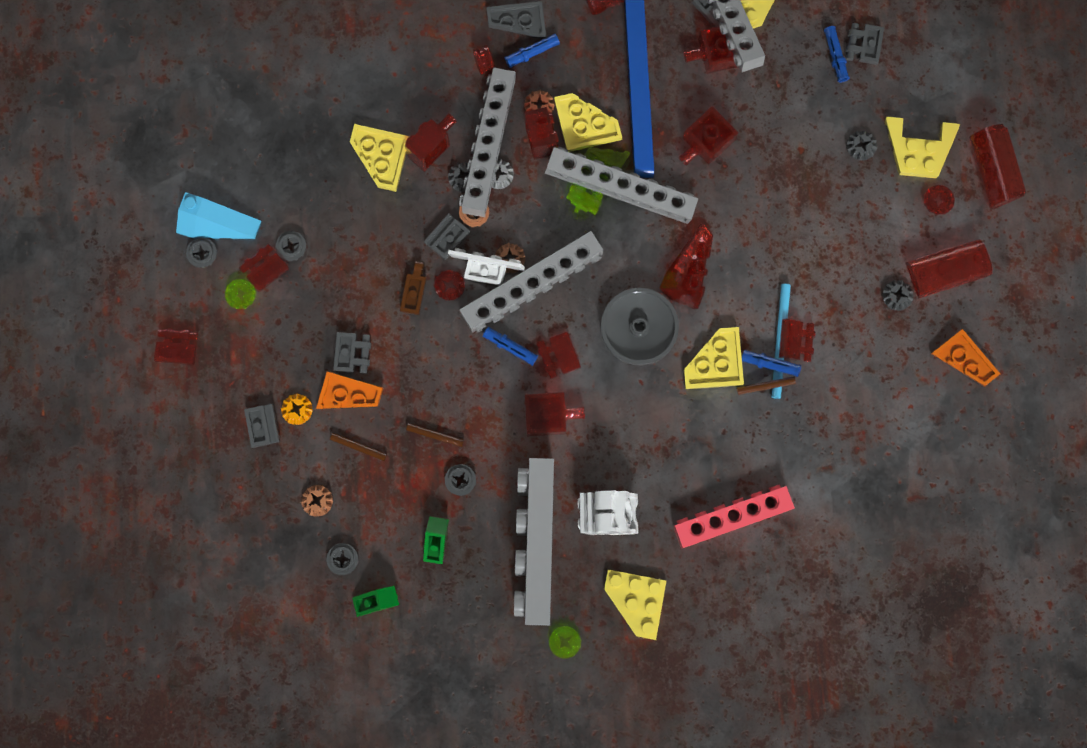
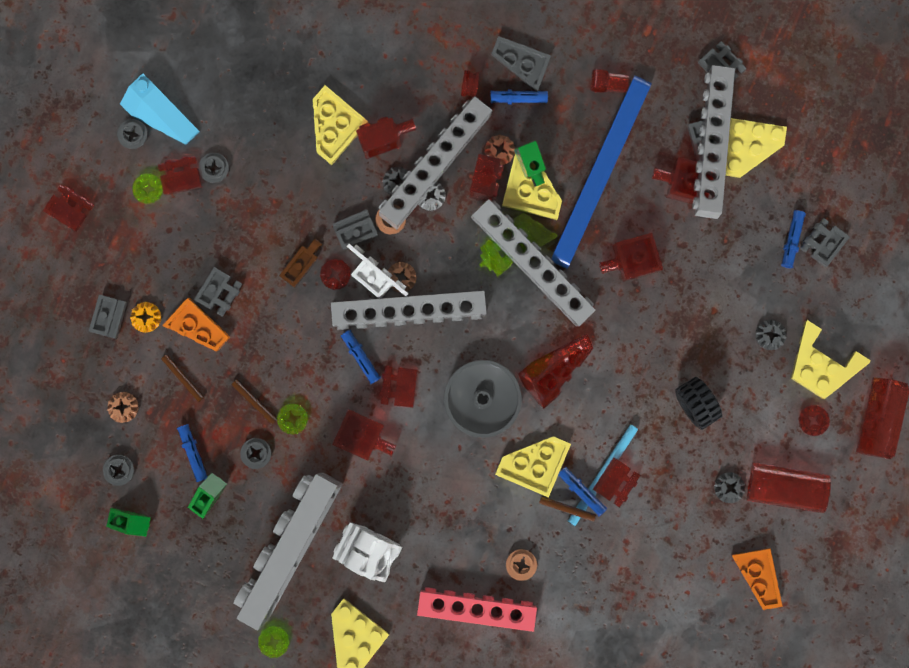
camera: 25 degrees right, 5 degrees up
none -> blue pin [177,424,208,482]
none -> clear neon green gear [277,404,308,434]
none -> nougat gear [506,549,537,581]
none -> green torso [514,141,546,187]
none -> black tyre [675,376,722,430]

